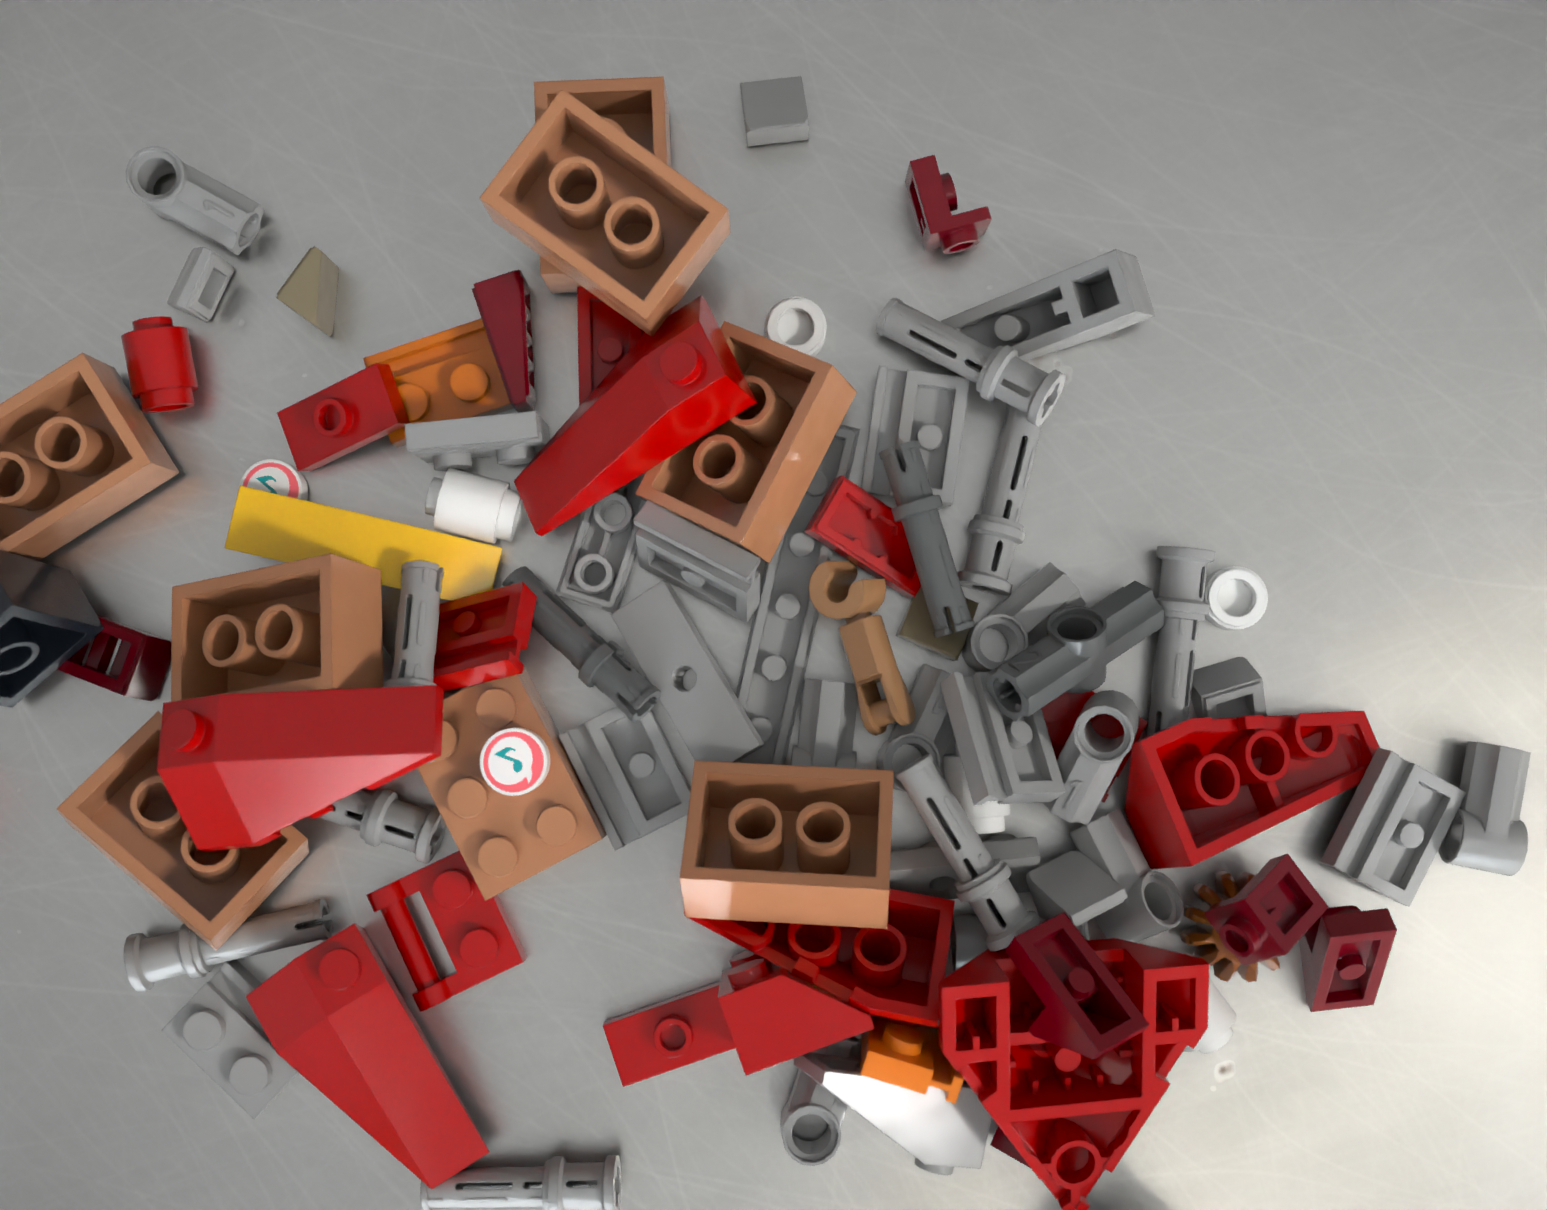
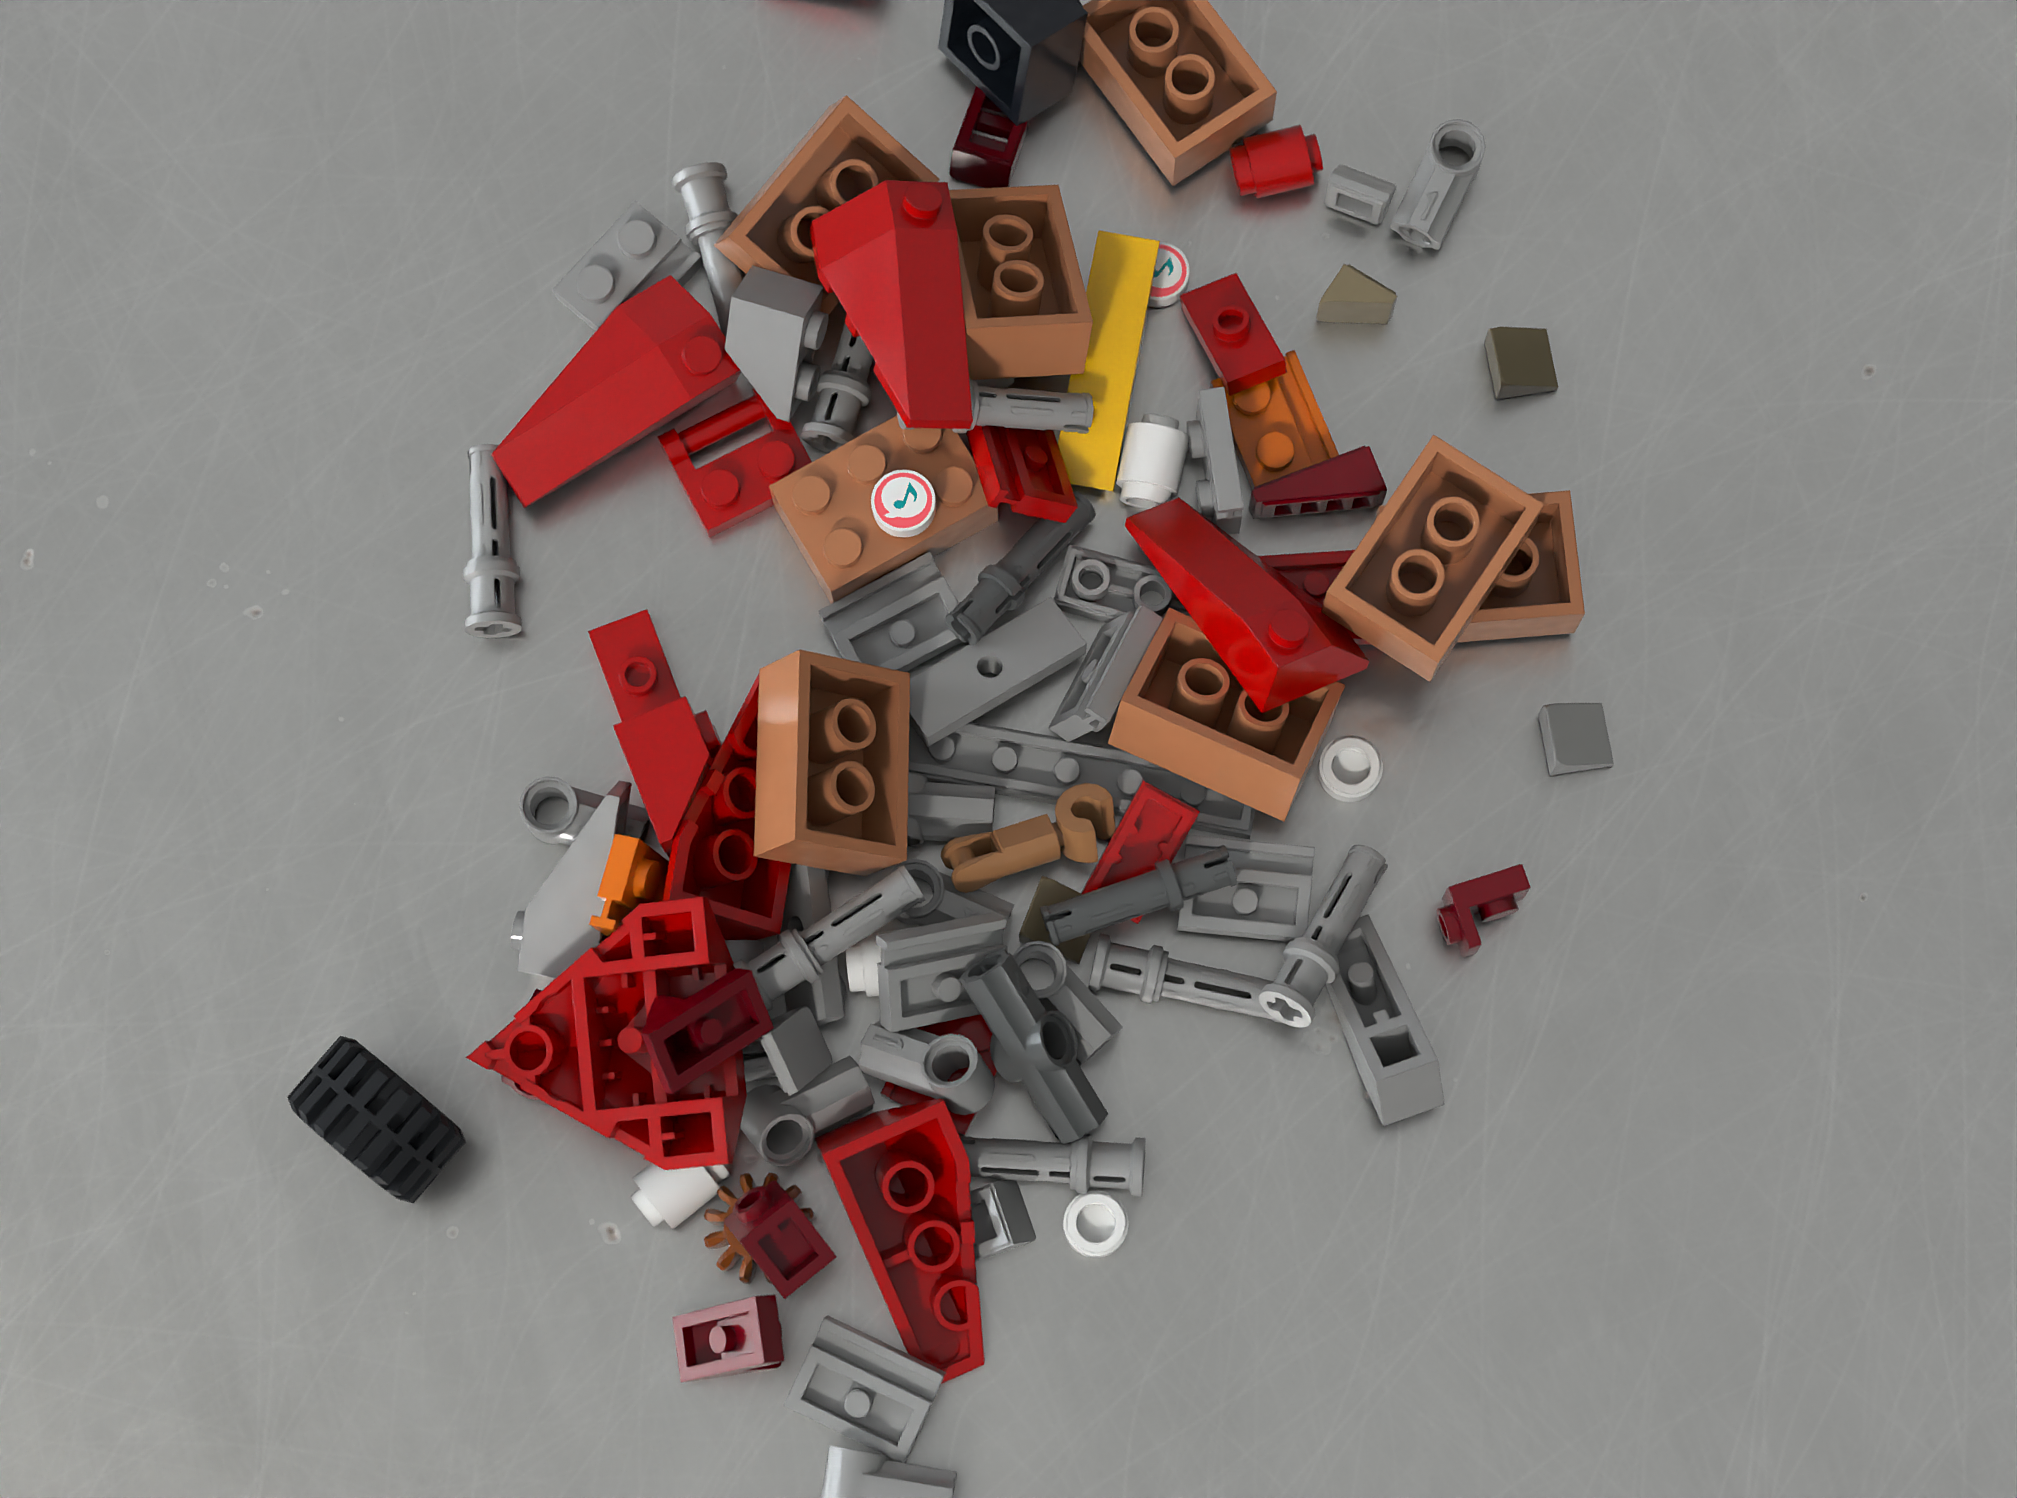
camera: 90 degrees right, 10 degrees down
none -> light grey slope [725,265,828,422]
none -> dark tan slope [1484,327,1558,400]

